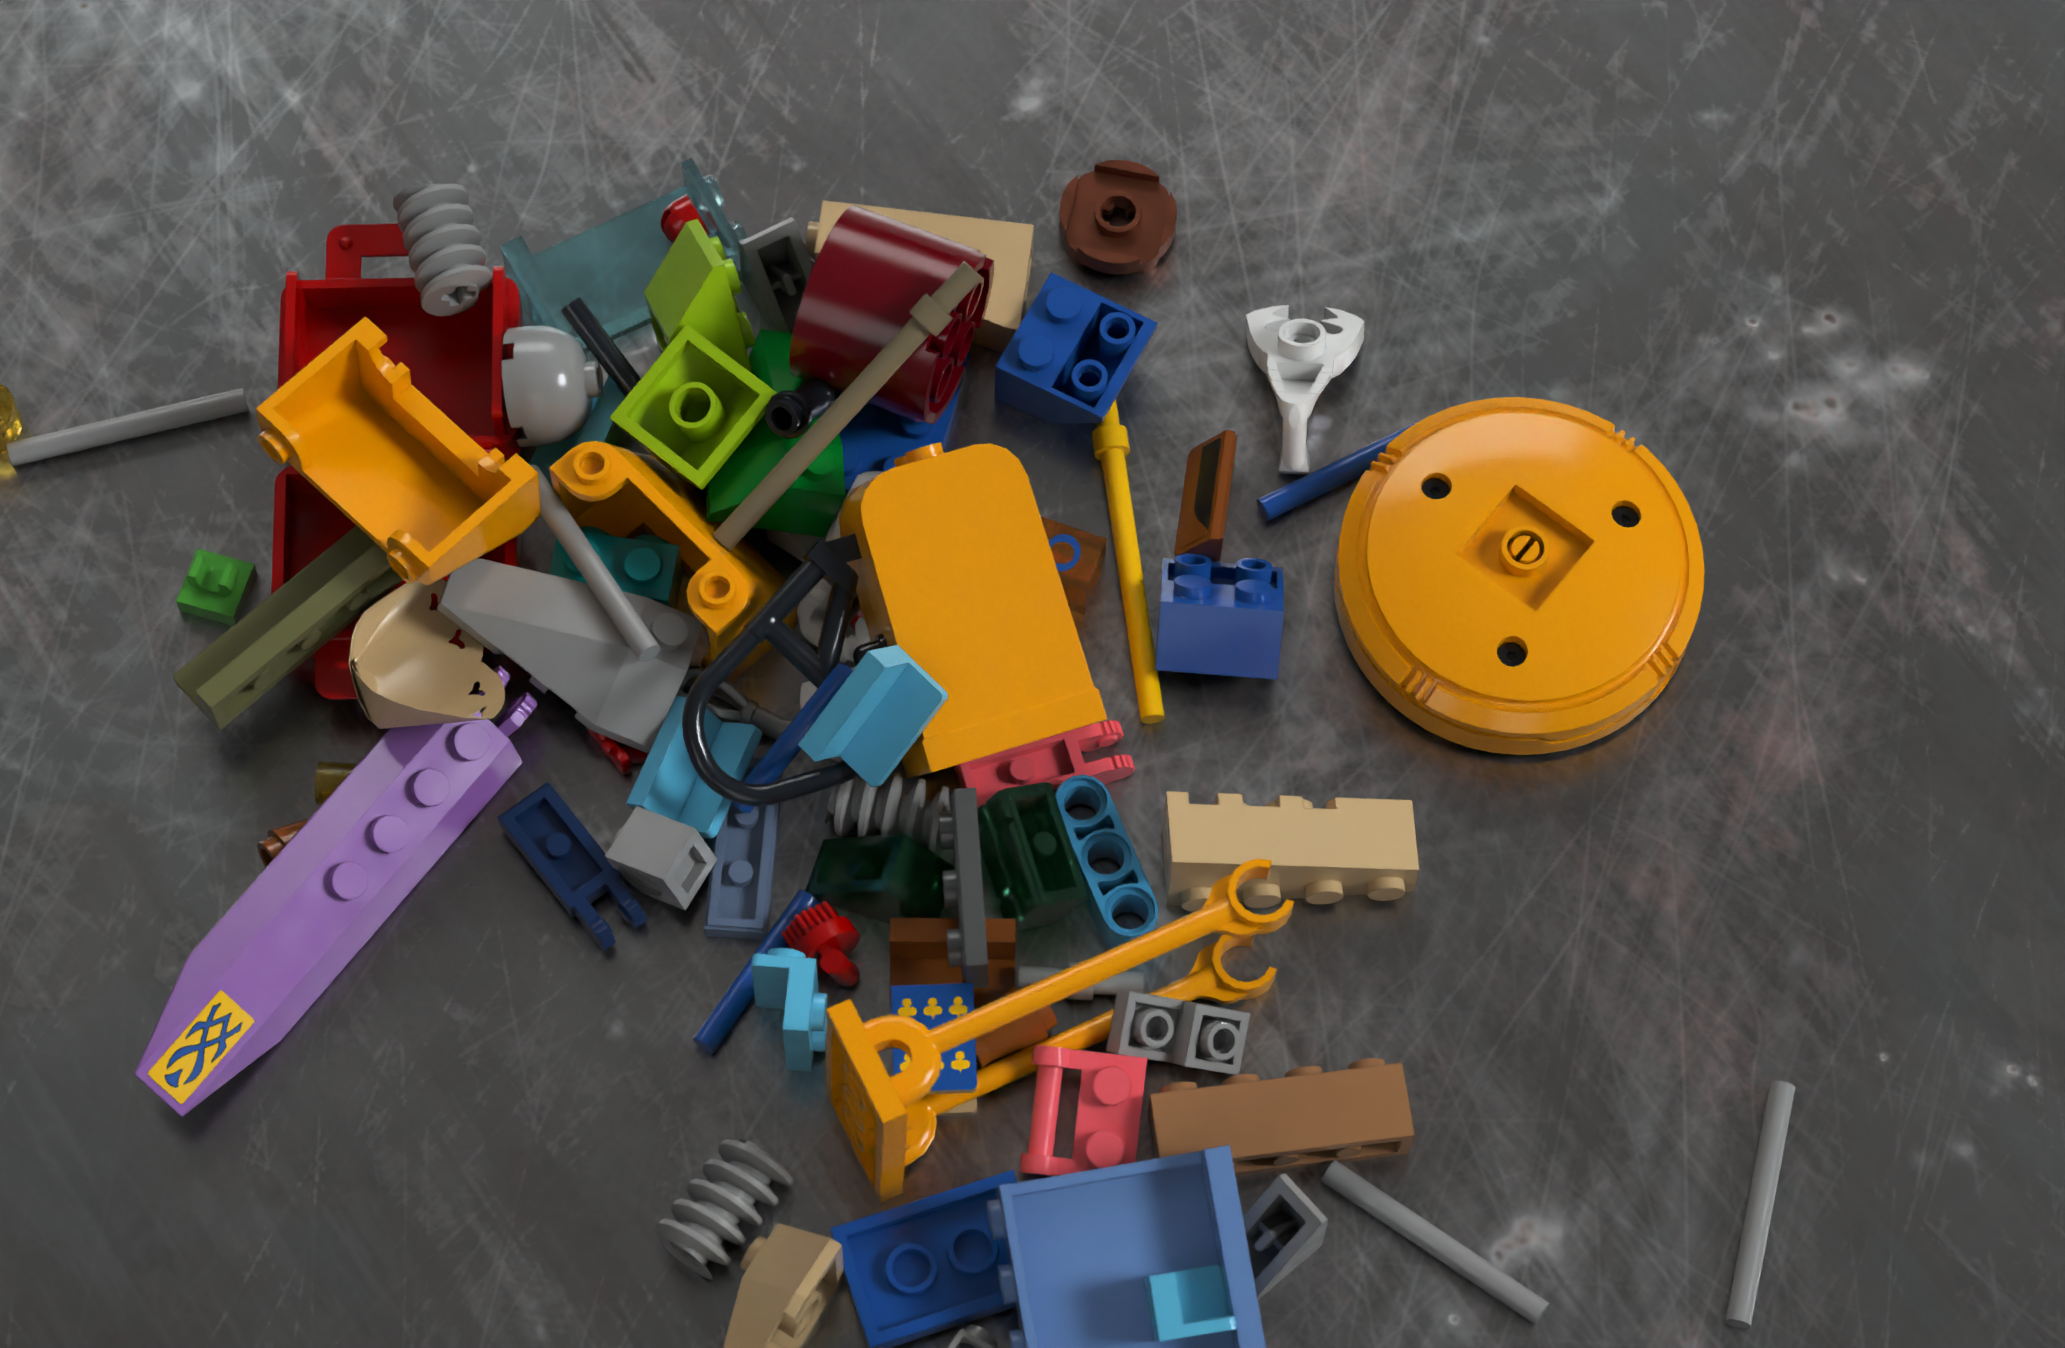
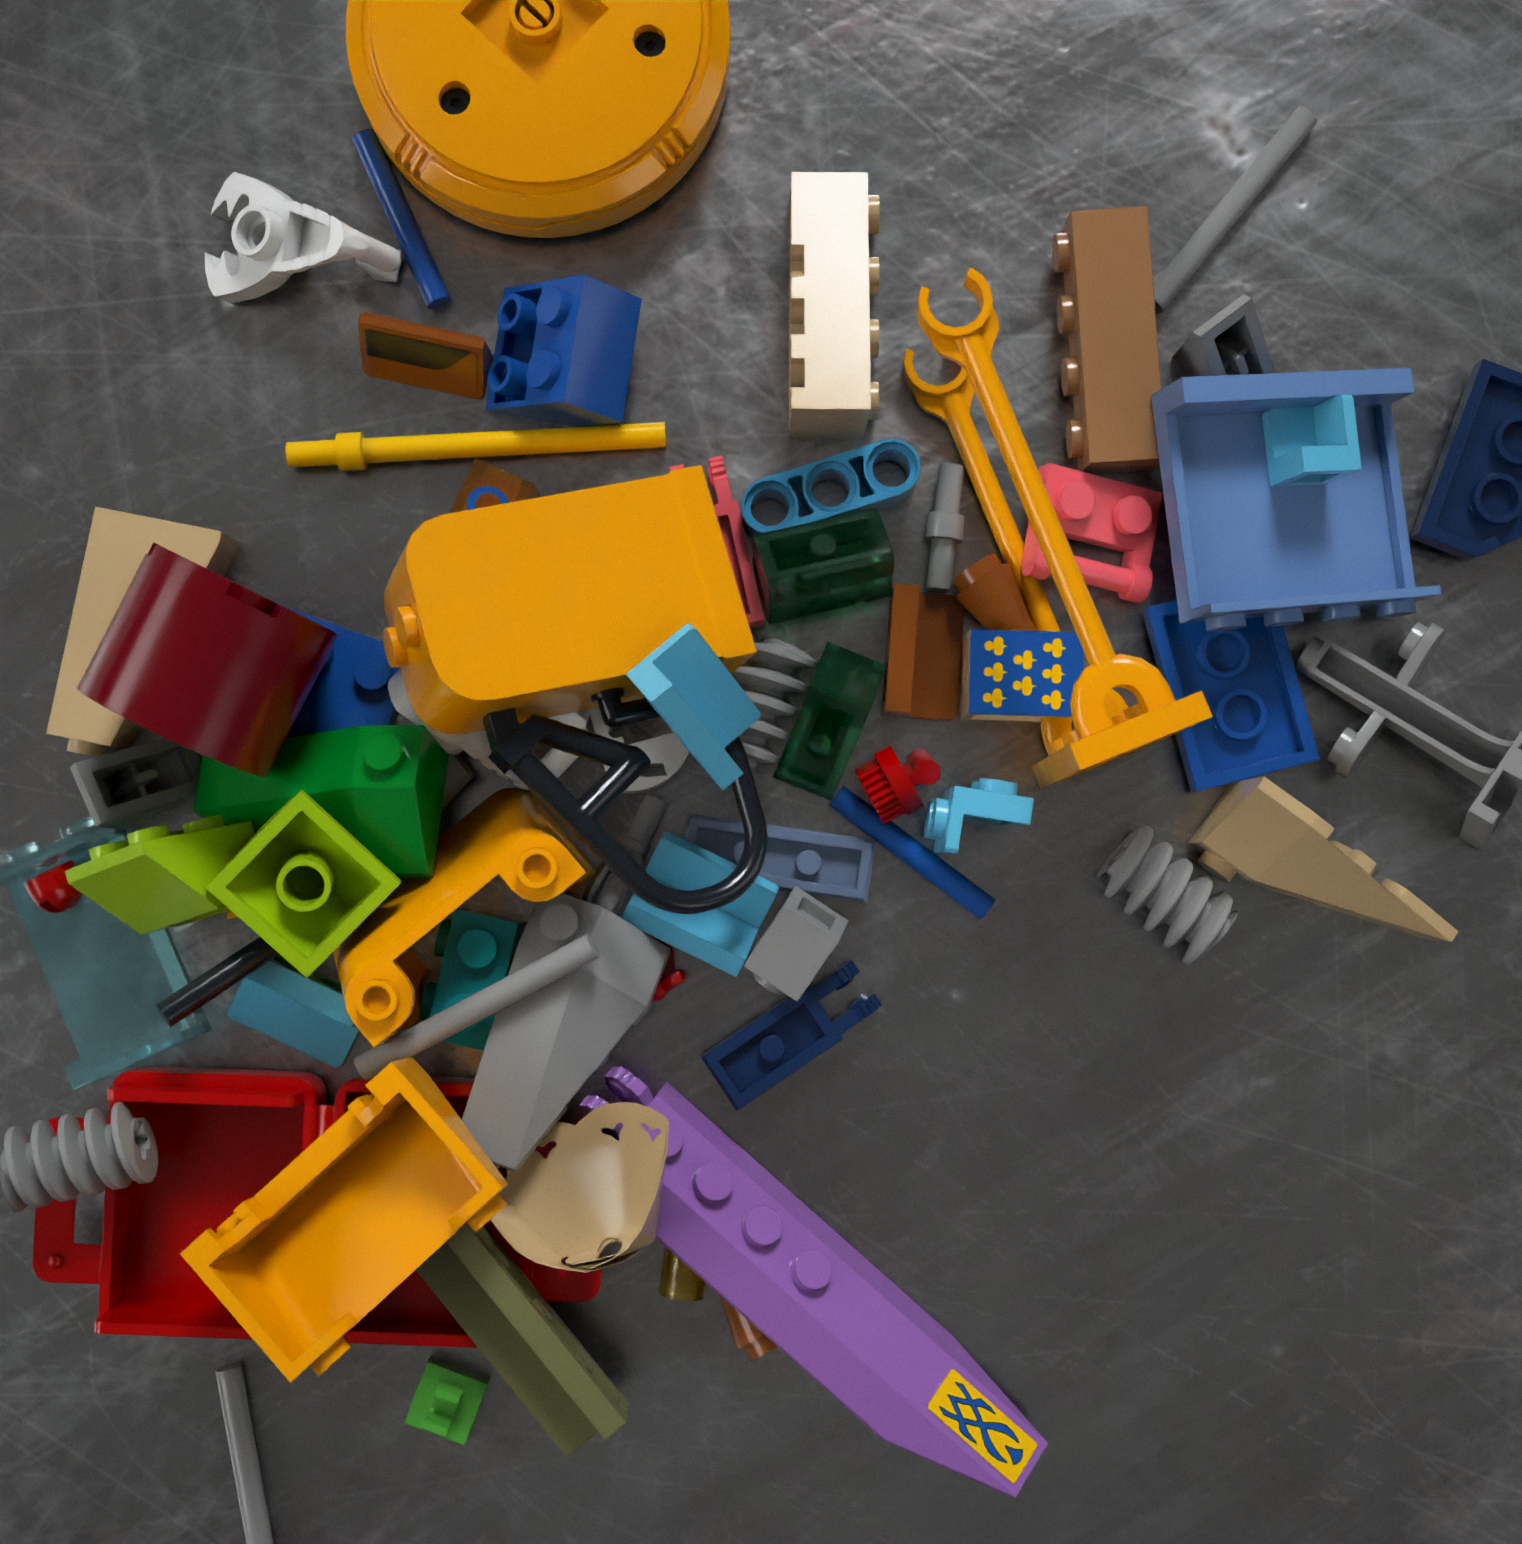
camera: 90 degrees left, 20 degrees up
light grey cylinder [502,325,603,447] -> none
dark tan bar [713,261,982,551] -> none
blue bar [732,663,853,813] -> none
black pin [766,378,835,438] -> none
dark grey tile [939,788,988,988] -> none
blue slope [994,272,1157,424] -> none
copper plate [1059,160,1177,275] -> none
light grey slope [1106,989,1250,1075] -> none

